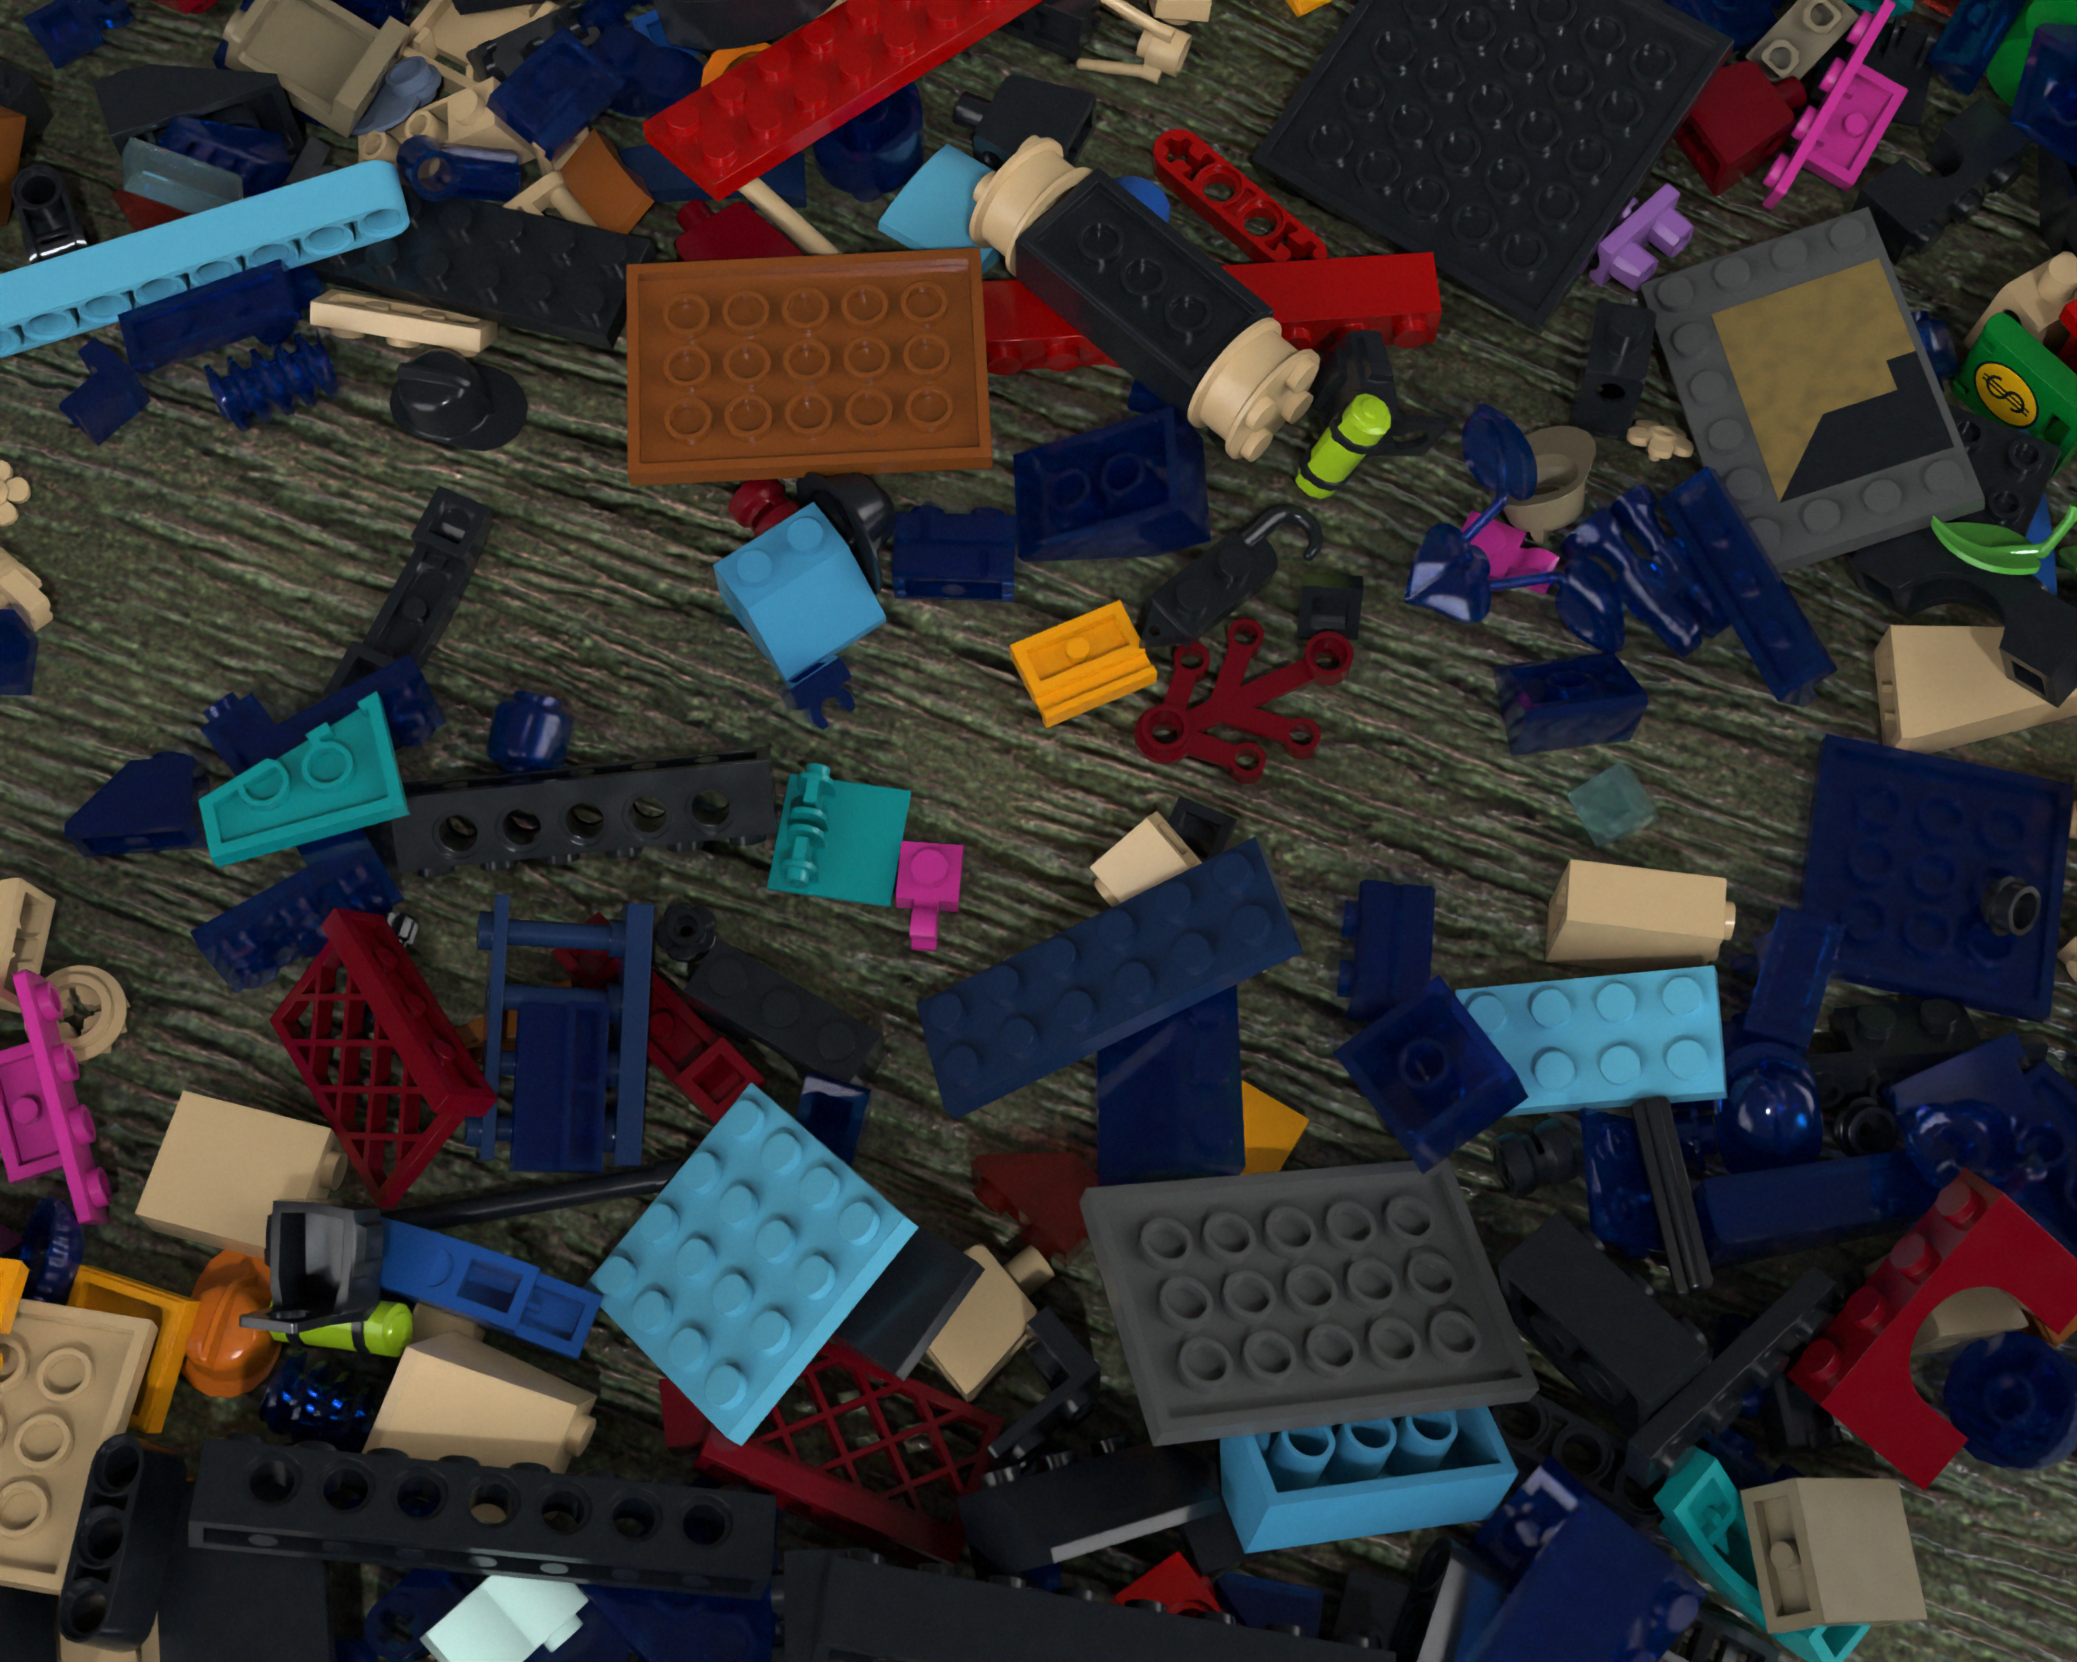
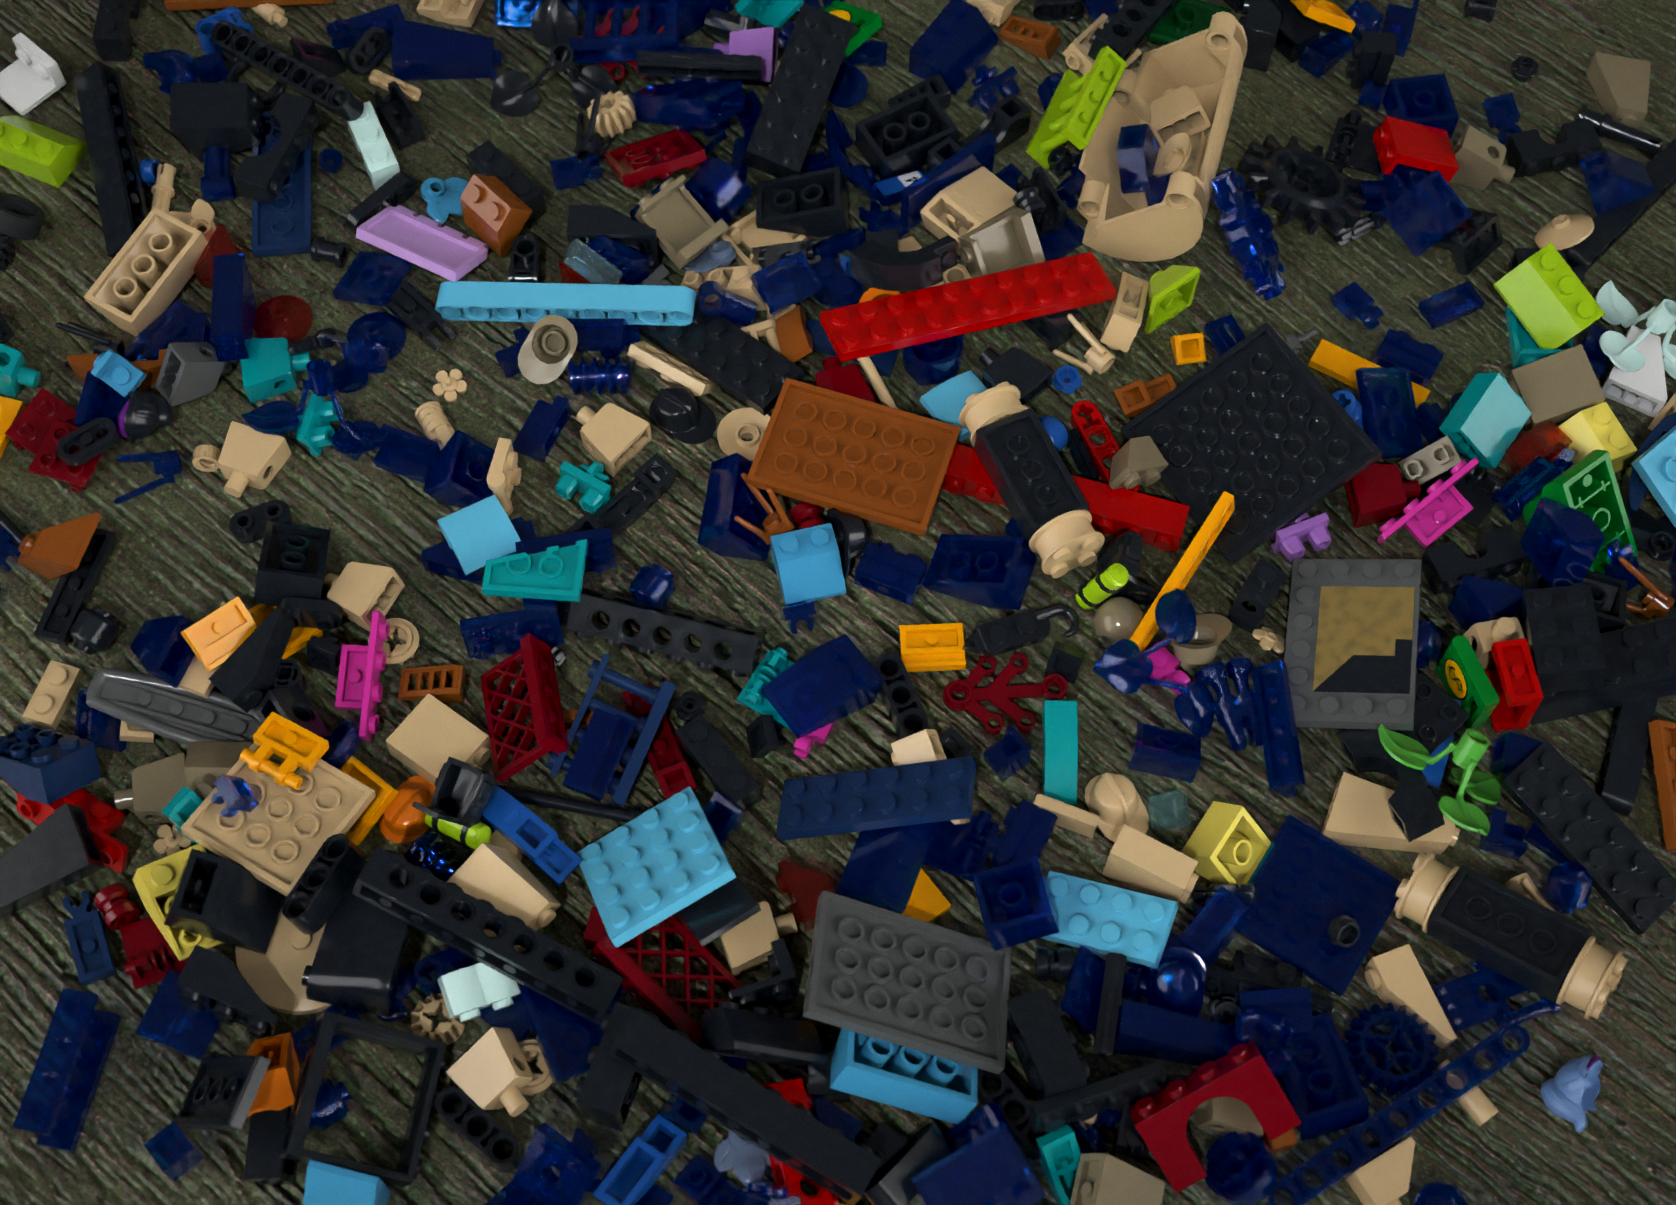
camera: 20 degrees right, 5 degrees down
none -> dark orange slope [398,665,467,703]
none -> clear blue slope [423,430,495,508]
none -> medium azure slope [437,495,524,576]
none -> tan plate [487,437,521,516]
none -> clear blue panel [512,395,571,462]
none -> dark tan piece [518,315,578,384]
none -> teal hips [555,461,612,514]
none -> tan torso [576,403,652,477]
none -> clear blue slope [697,453,778,561]
none -> tan dish [717,408,770,462]
none -> dark orange plant [734,473,795,545]
none -> black tile [746,715,786,758]
none -> clear blue slope [761,634,883,739]
none -> black beam [874,653,928,740]
none -> clear blue hinge [916,811,1000,884]
none -> clear blue panel [983,726,1032,782]
none -> tan tile [1031,793,1100,838]
none -> teal slope [1042,700,1078,806]
none -> blue plate [1052,365,1082,394]
none -> black axle [1067,429,1100,481]
none -> tan piece [1084,772,1149,843]
none -> dark tan hair [1093,596,1145,644]
none -> dark tan slope [1109,436,1169,490]
none -> dark orange slope [1114,373,1177,418]
none -> light orange tile [1127,491,1235,659]
none -> light yellow slope [1181,801,1275,887]
none -> black axle [1192,884,1258,904]
none -> clear blue slope [1447,575,1528,632]

